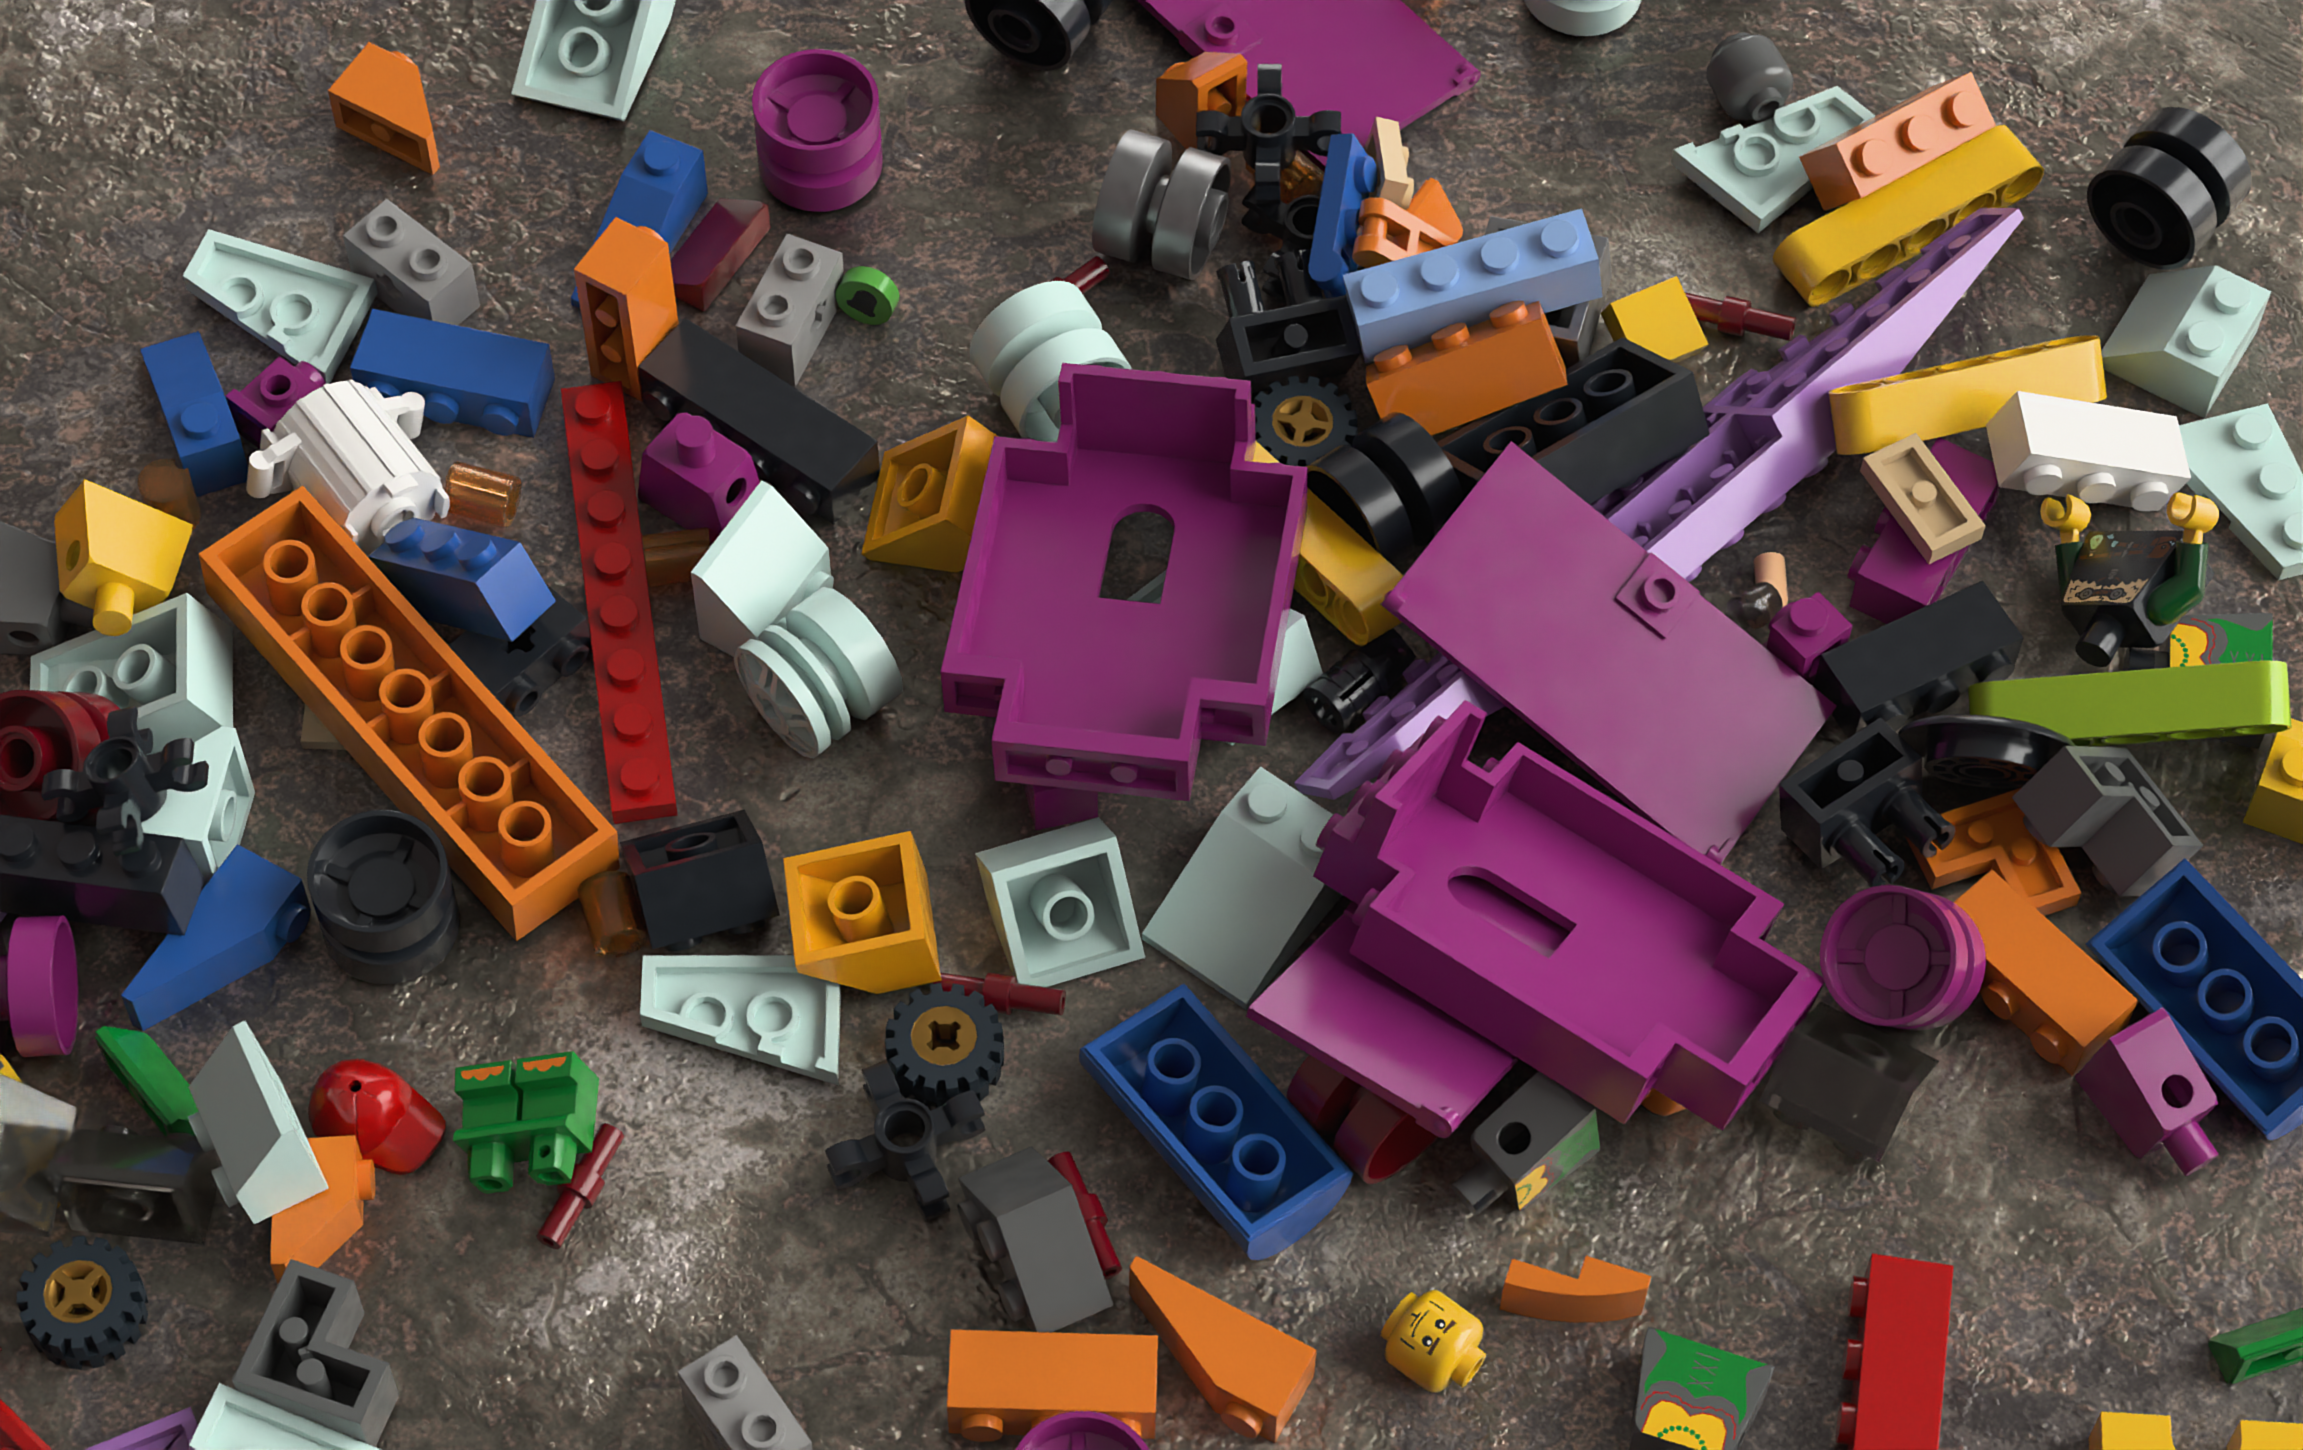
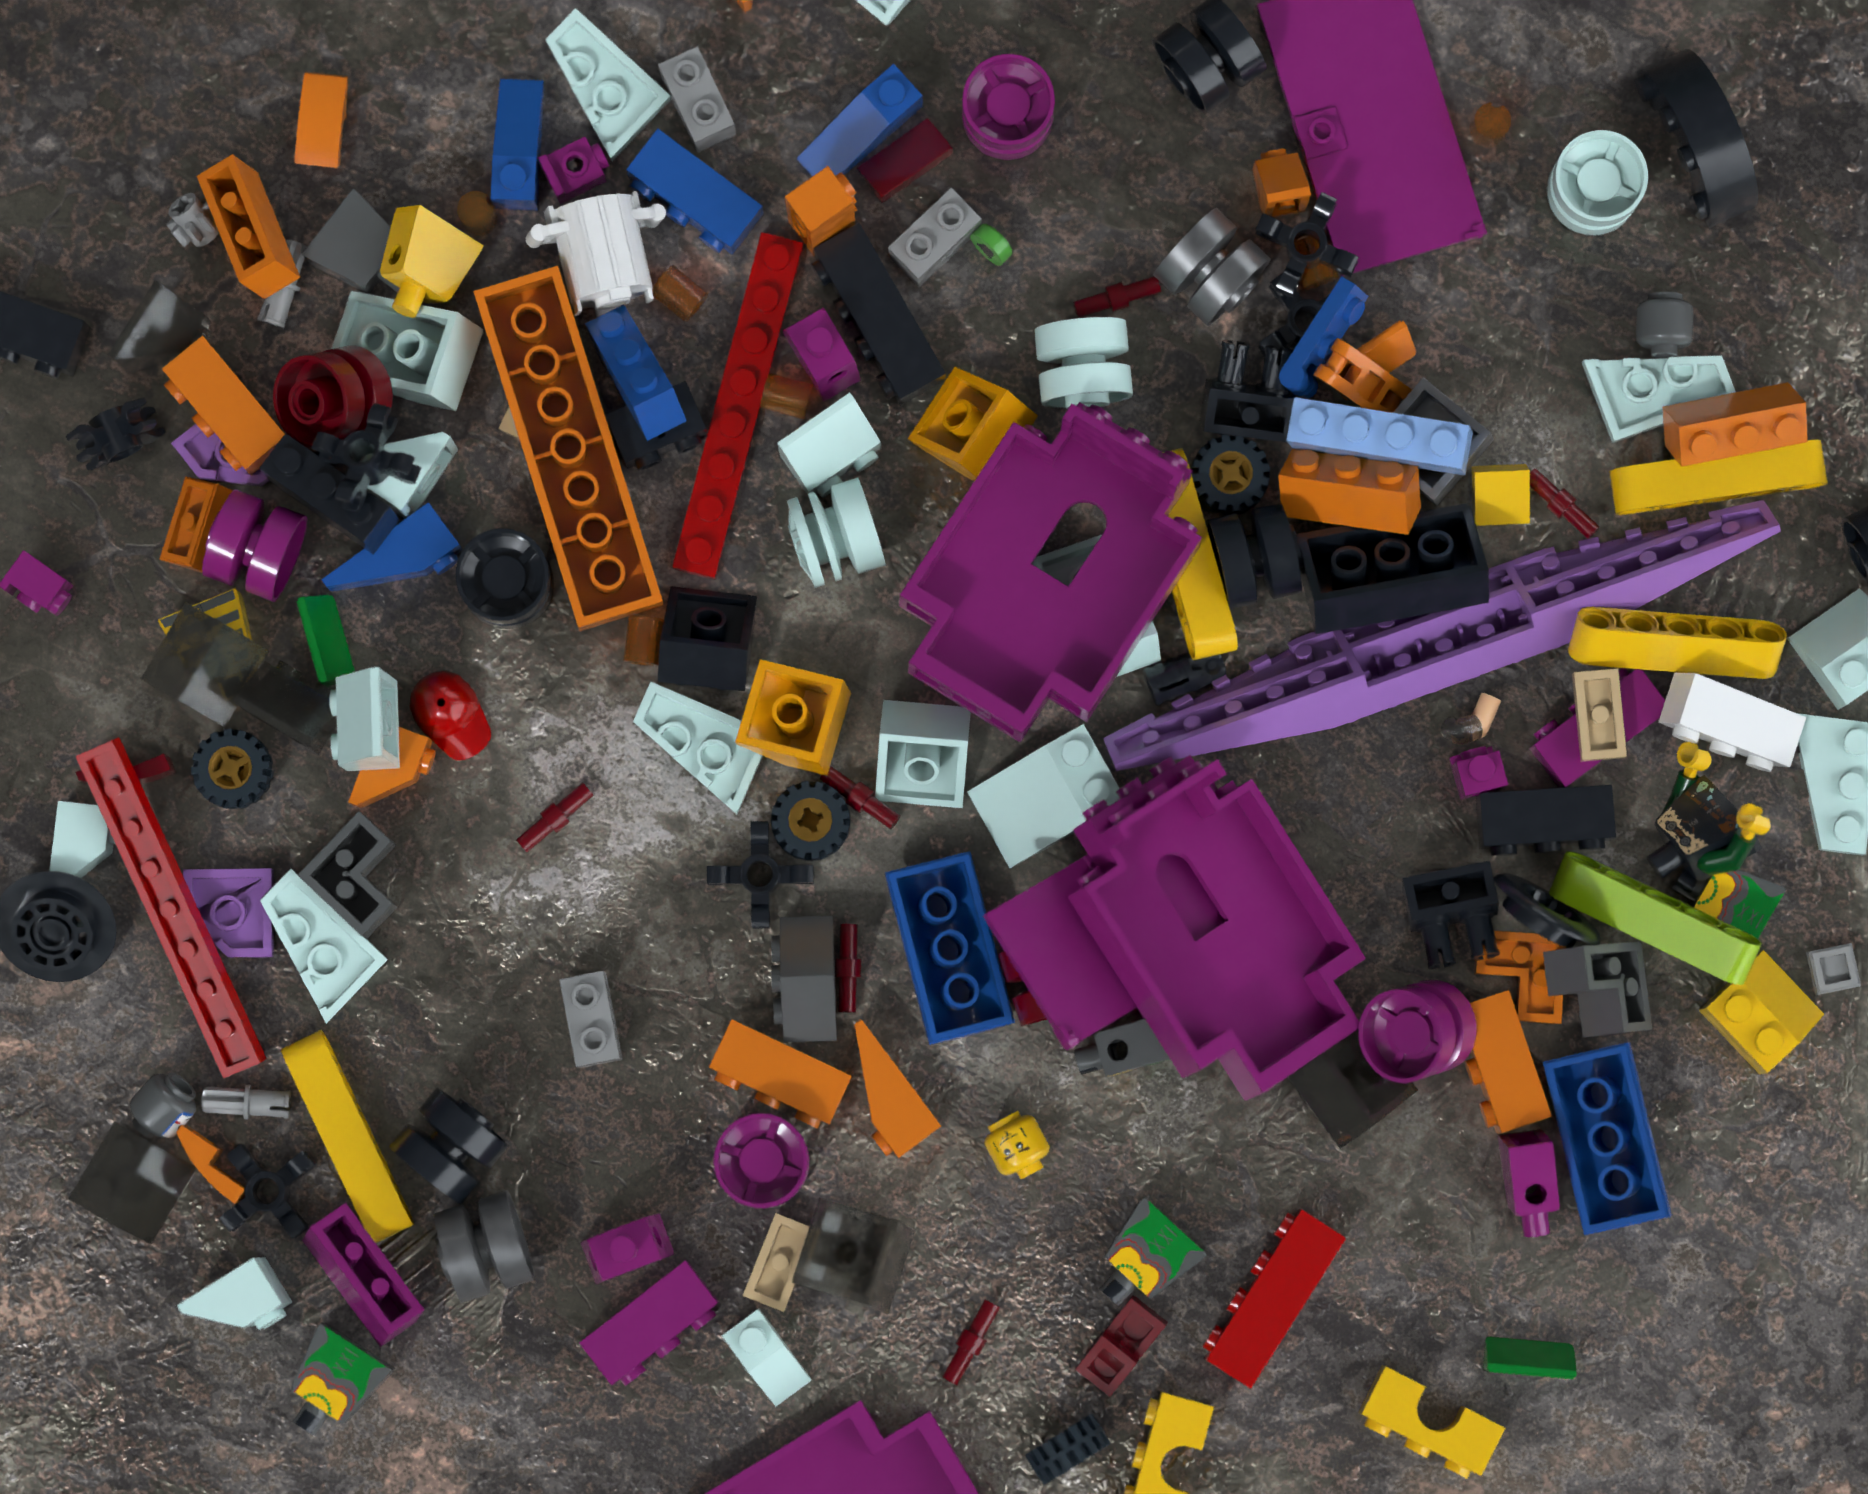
camera: 25 degrees right, 25 degrees up
green hips [453,1051,600,1194] -> none
tan plate [1364,117,1414,210] -> none
magenta door [1380,441,1837,865] -> none
orange slope [1499,1256,1651,1323] -> none

